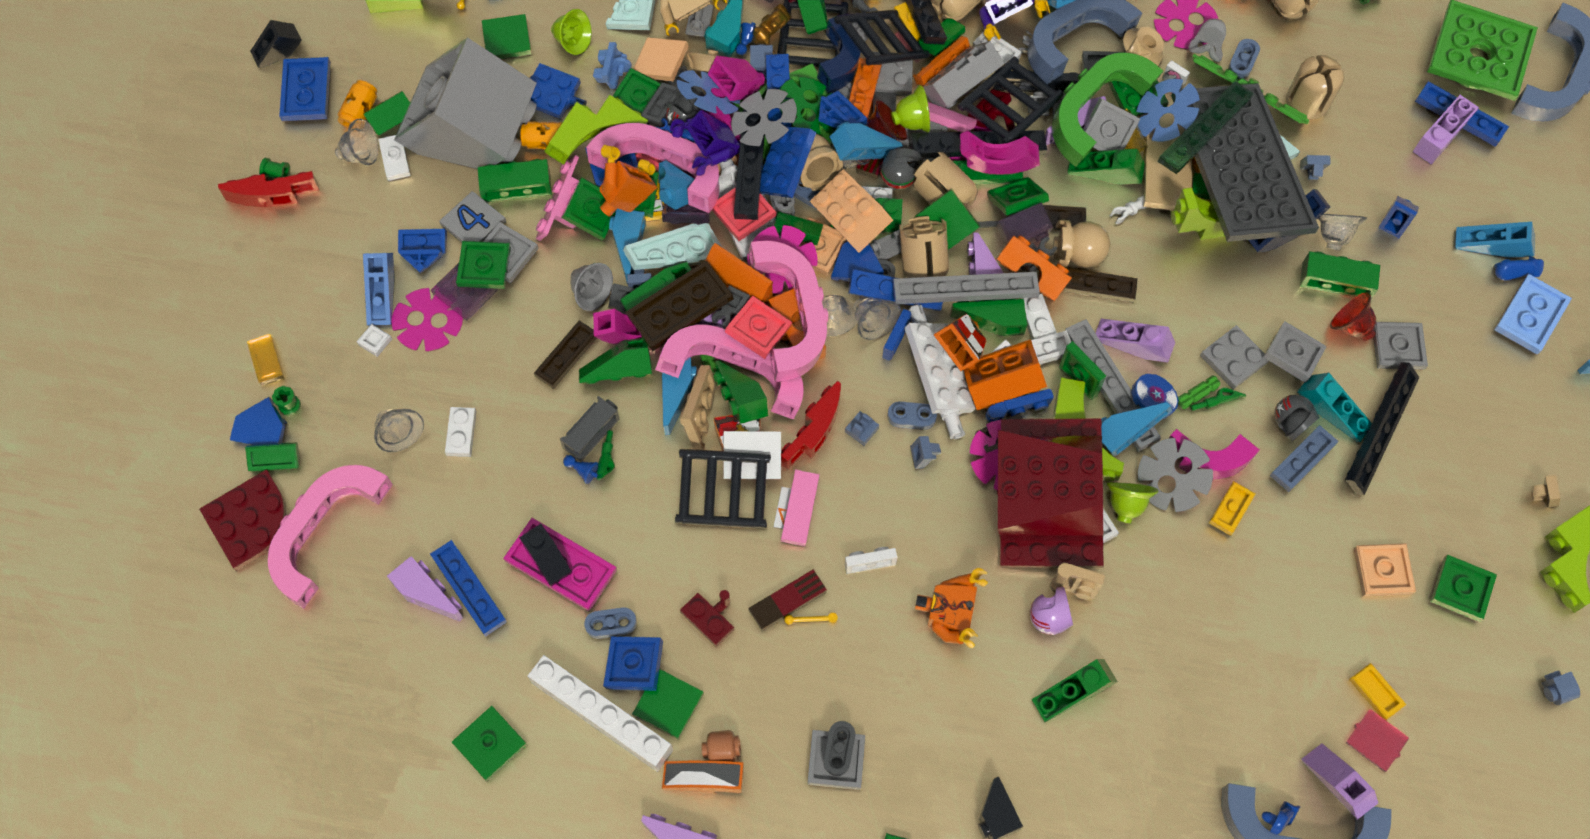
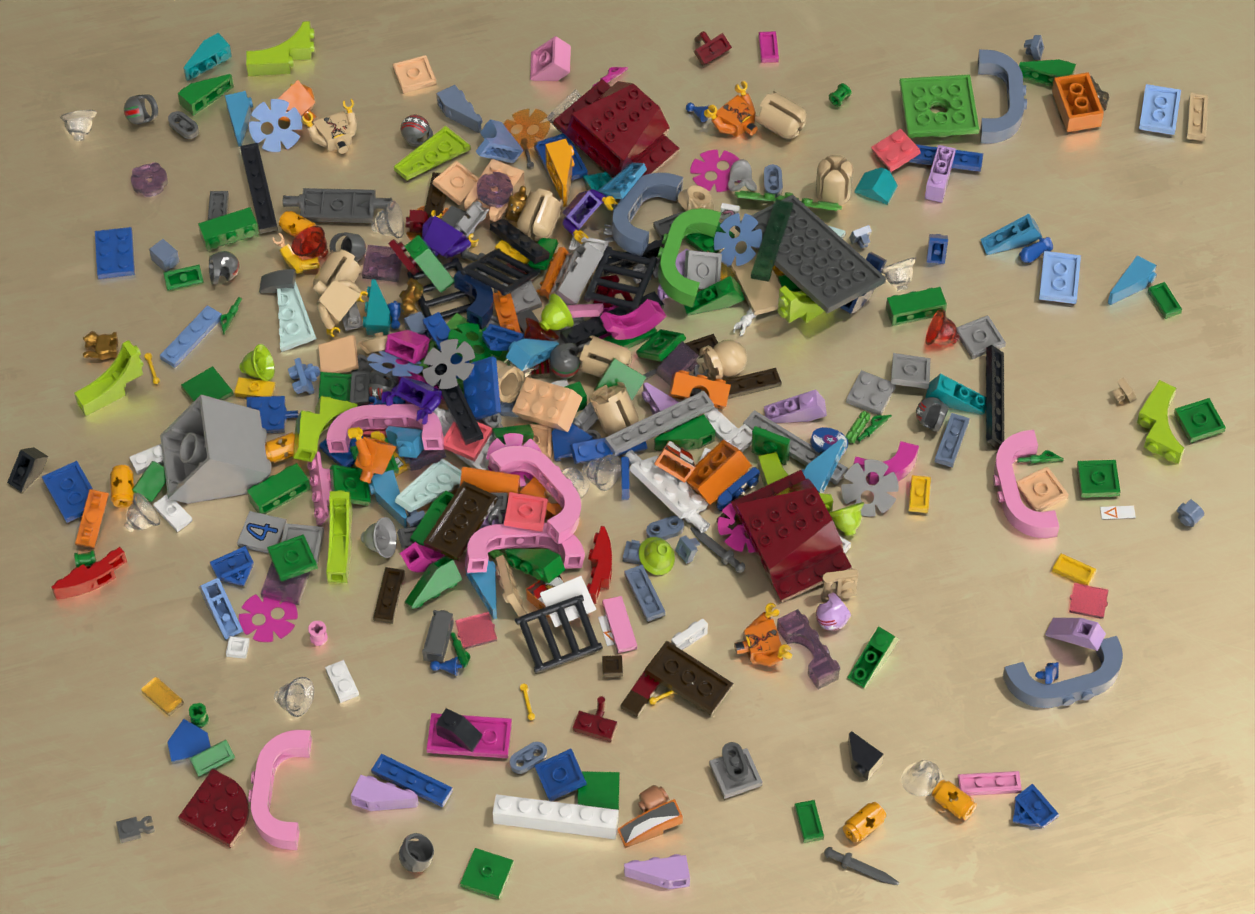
camera: 25 degrees left, 10 degrees down
none -> orange plate [75,489,109,549]
none -> dark grey plate [116,816,155,843]
none -> white plate [129,444,164,475]
none -> yellow plate [234,377,276,398]
none -> bright pink bush [308,621,328,646]
none -> lime arch [326,490,353,583]
none -> dark grey helmet [399,833,434,873]
none -> clear pink piece [455,612,497,649]
none -> yellow hinge [520,684,535,720]
none -> dark brown plate [602,655,623,677]
none -> sand blue plate [624,565,665,622]
none -> lime hat [639,537,675,575]
none -> dark brown plate [644,641,734,716]
none -> dark grey sword [690,527,745,573]
none -> clear purple arch [777,609,840,690]
none -> teal slope [855,168,898,205]
none -> coral plate [871,128,921,172]
none -> bright pink arch [993,430,1059,538]
none -> green hand [1018,450,1064,464]
none -> white sticker [1100,506,1136,519]

